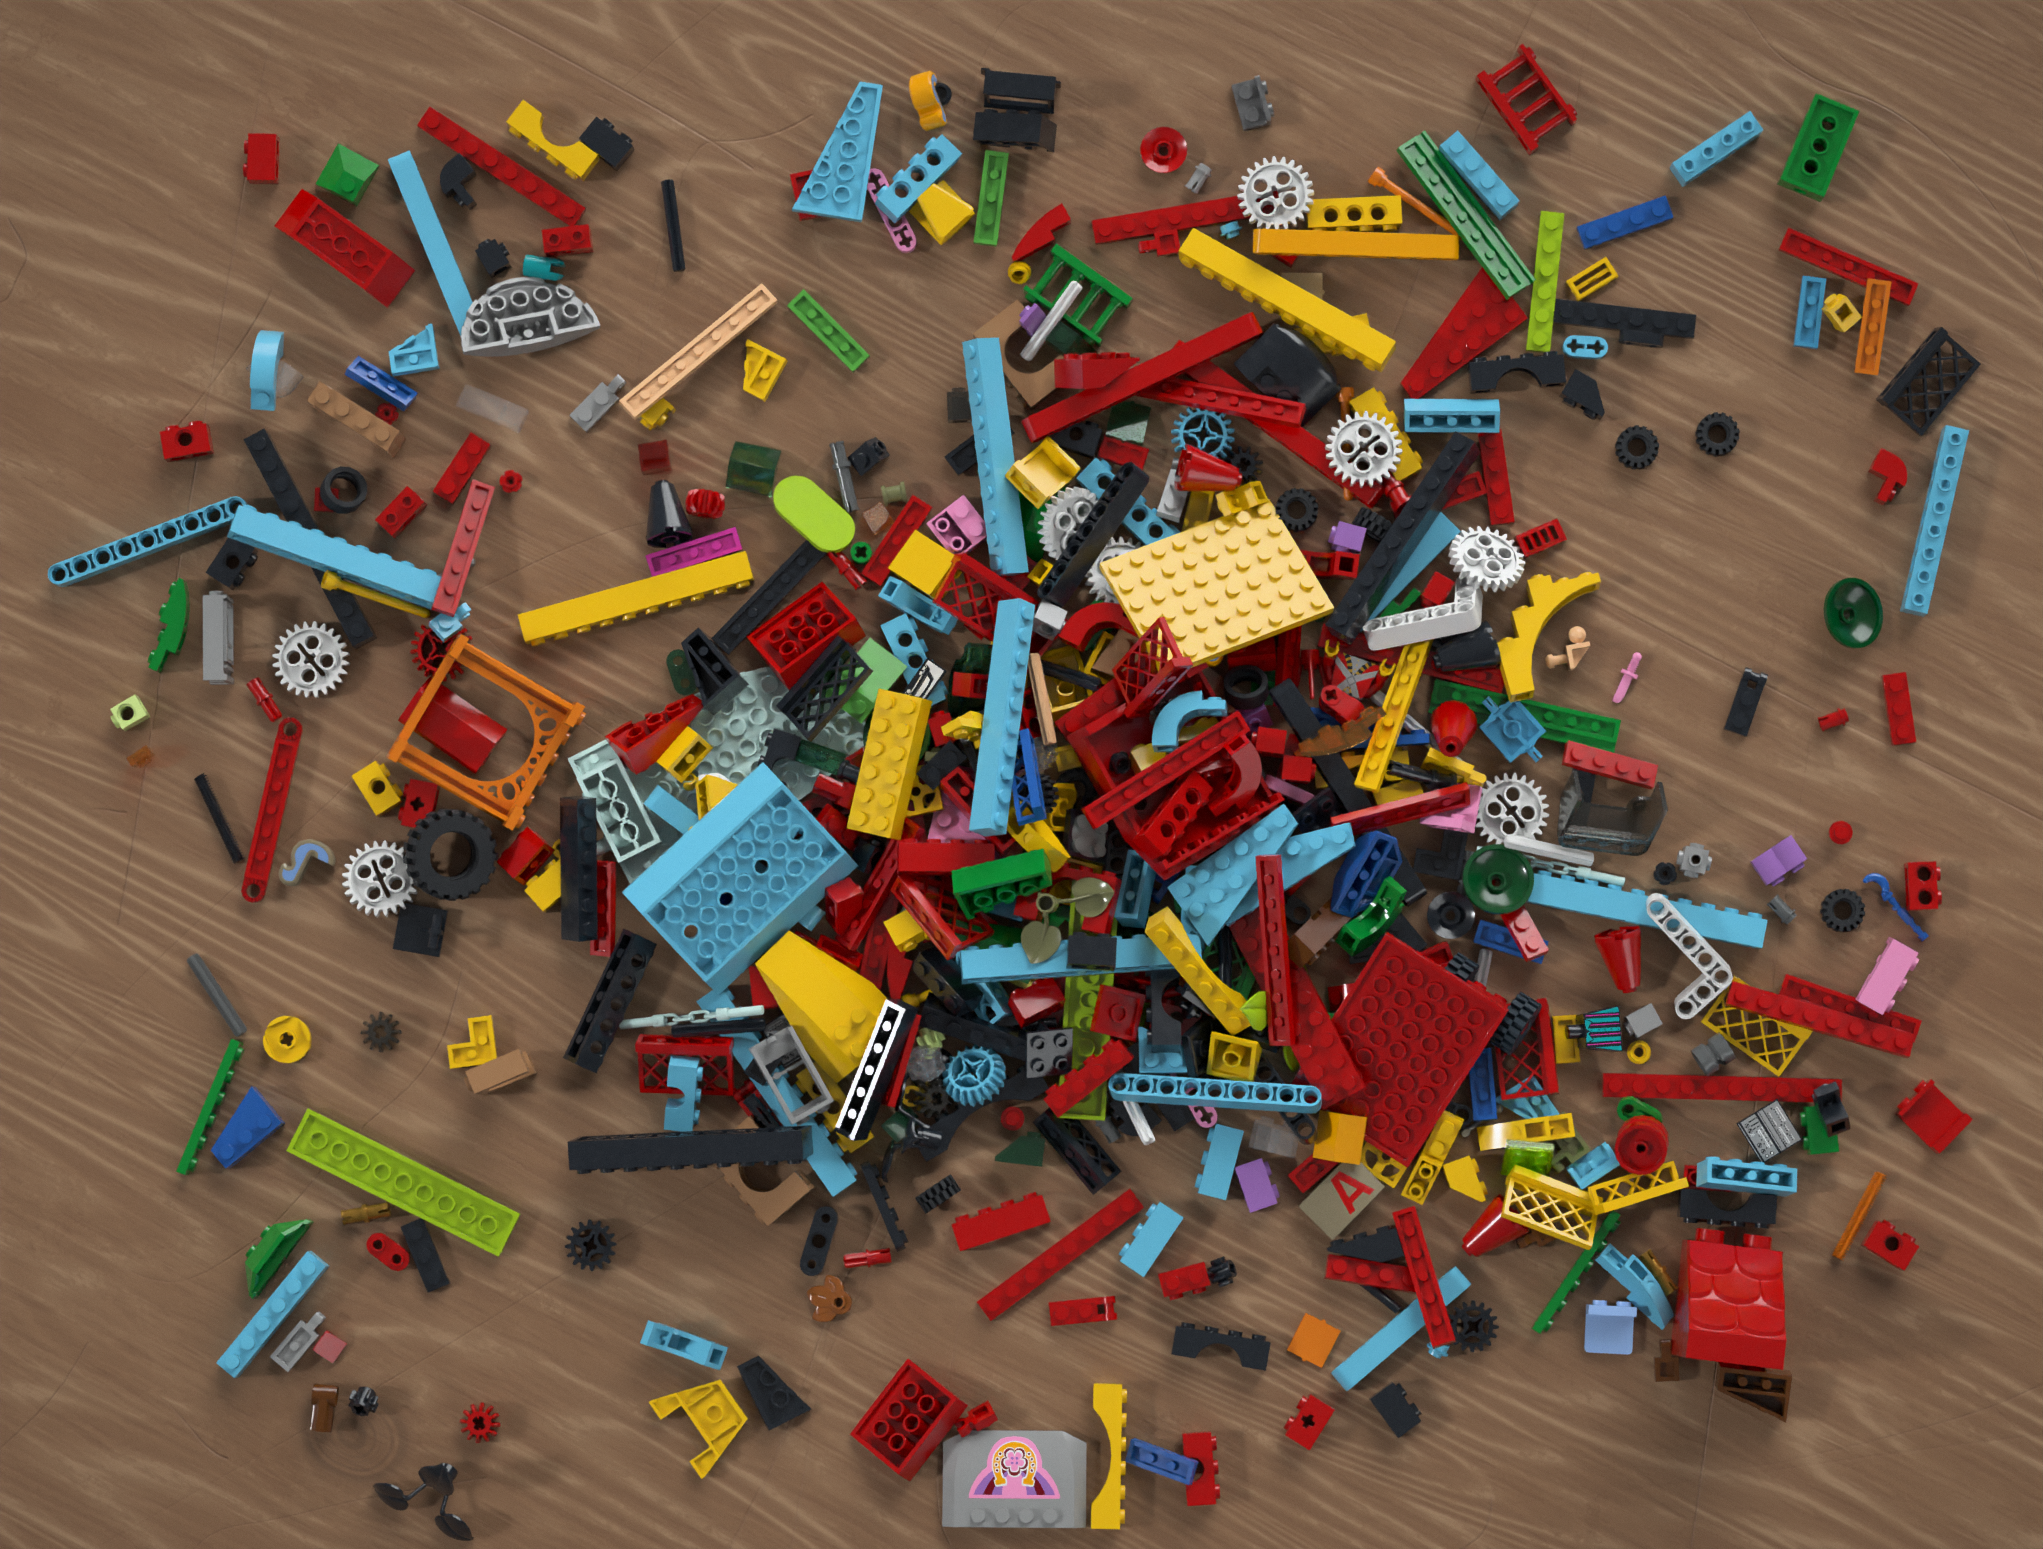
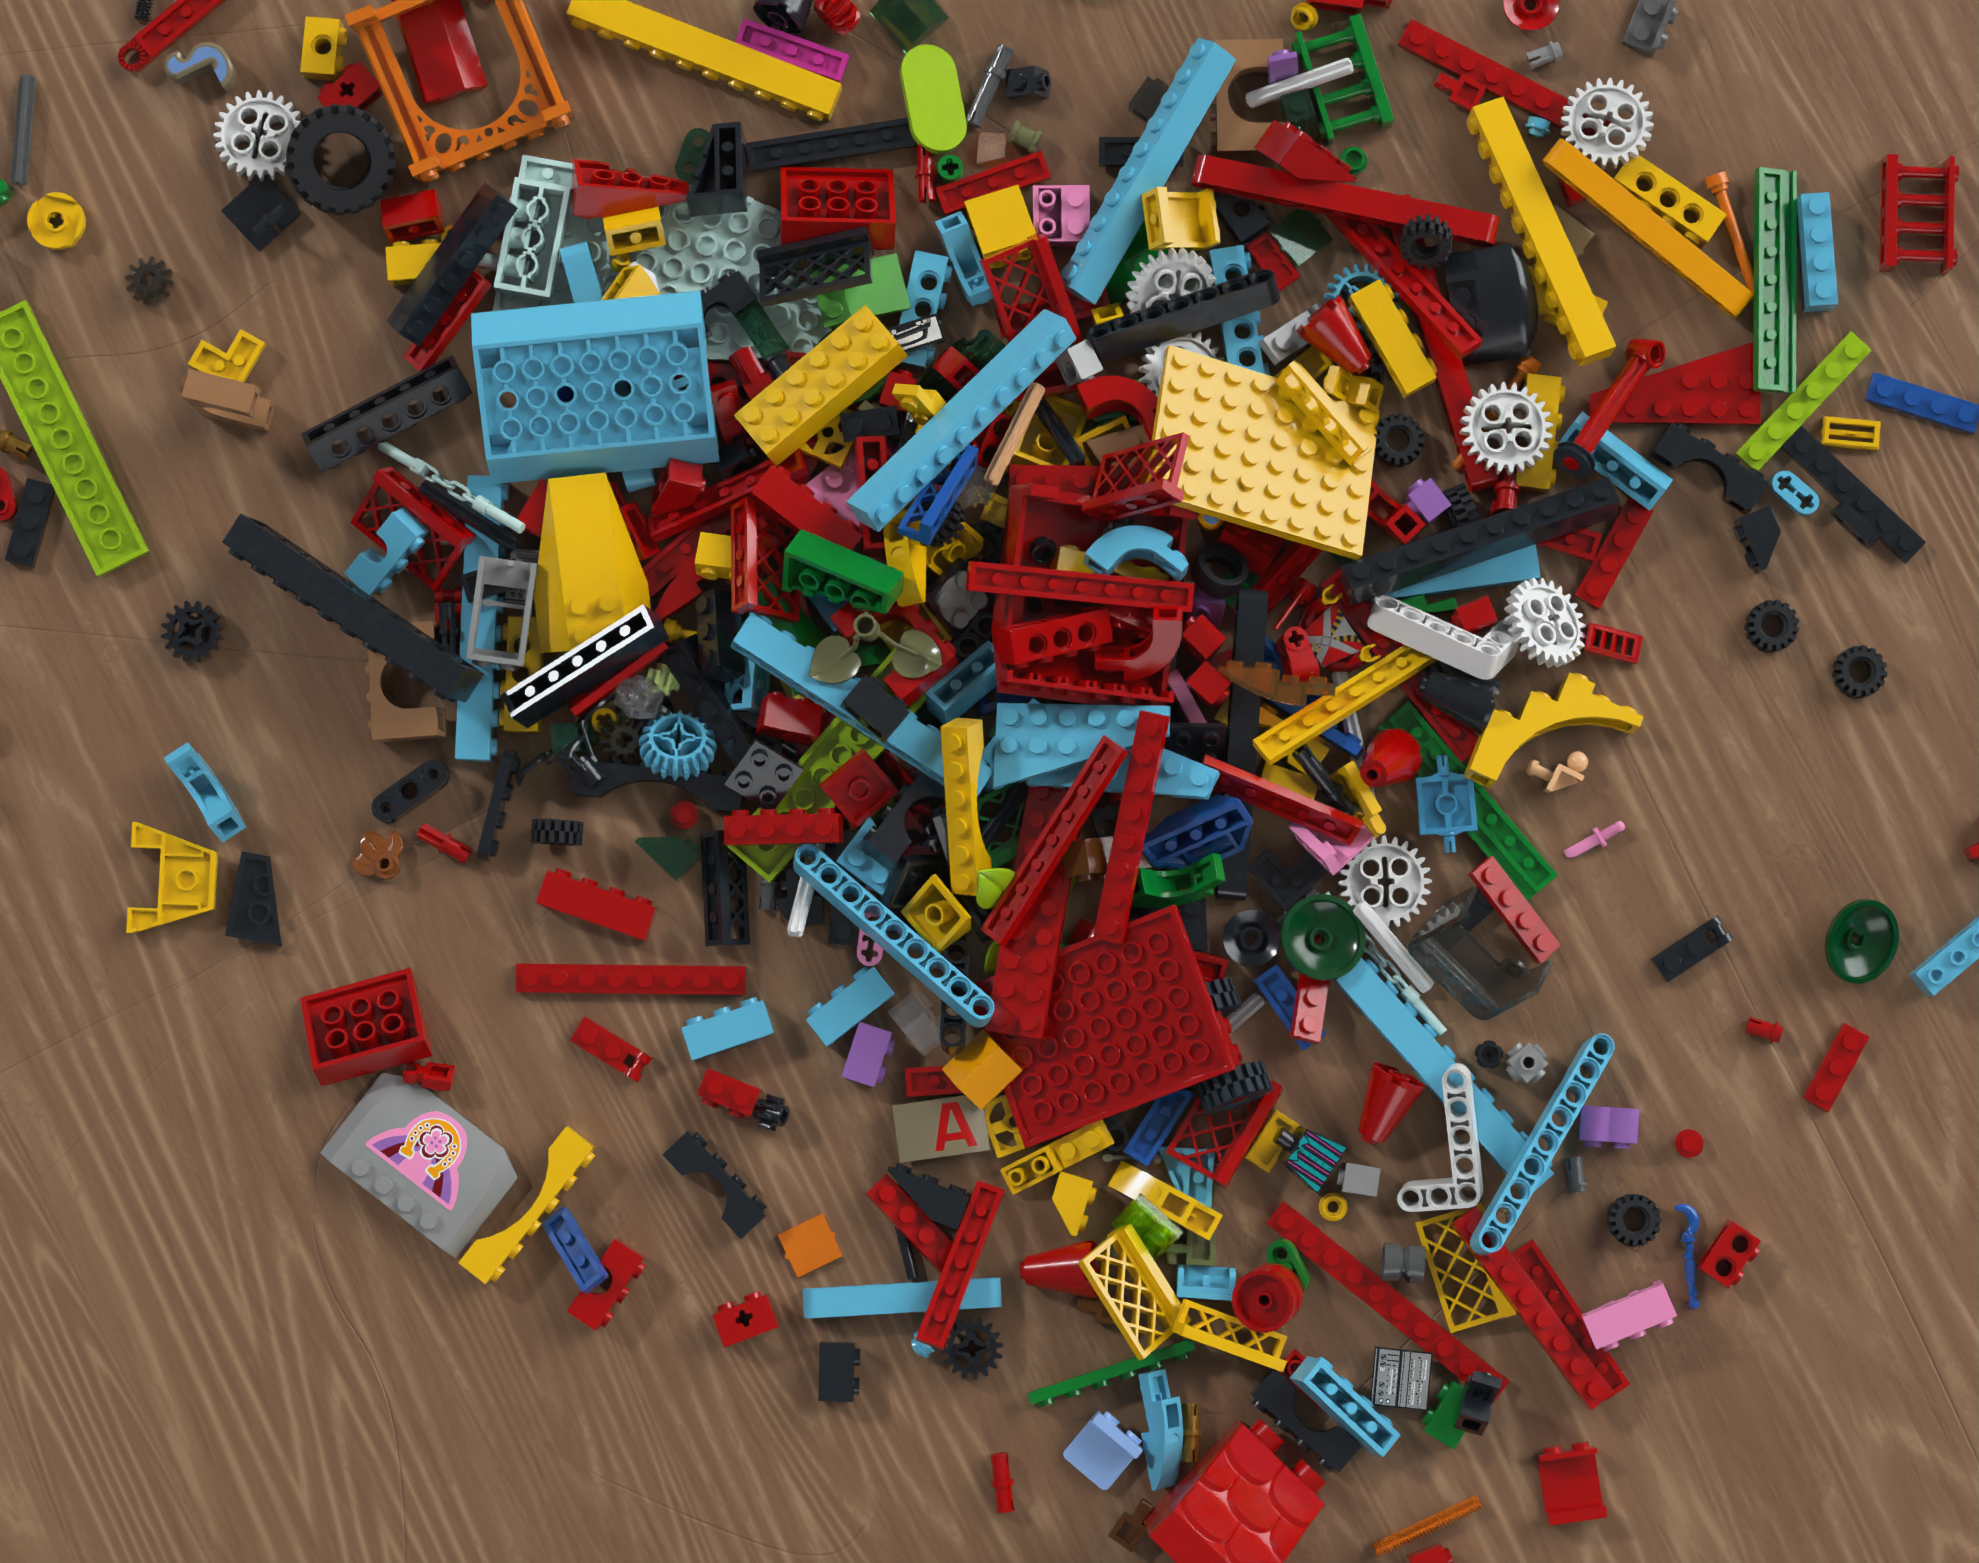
camera: 30 degrees right, 0 degrees up
none -> red pin [990,1452,1015,1513]
none -> red plate [1093,710,1170,944]
none -> yellow fence [1276,361,1373,466]
none -> green plate [1339,147,1367,175]
none -> yellow brick [1348,279,1437,399]
none -> black tyre [1400,214,1453,270]
none -> medium azure beam [1470,1033,1615,1256]
none -> red piece [1553,338,1666,477]

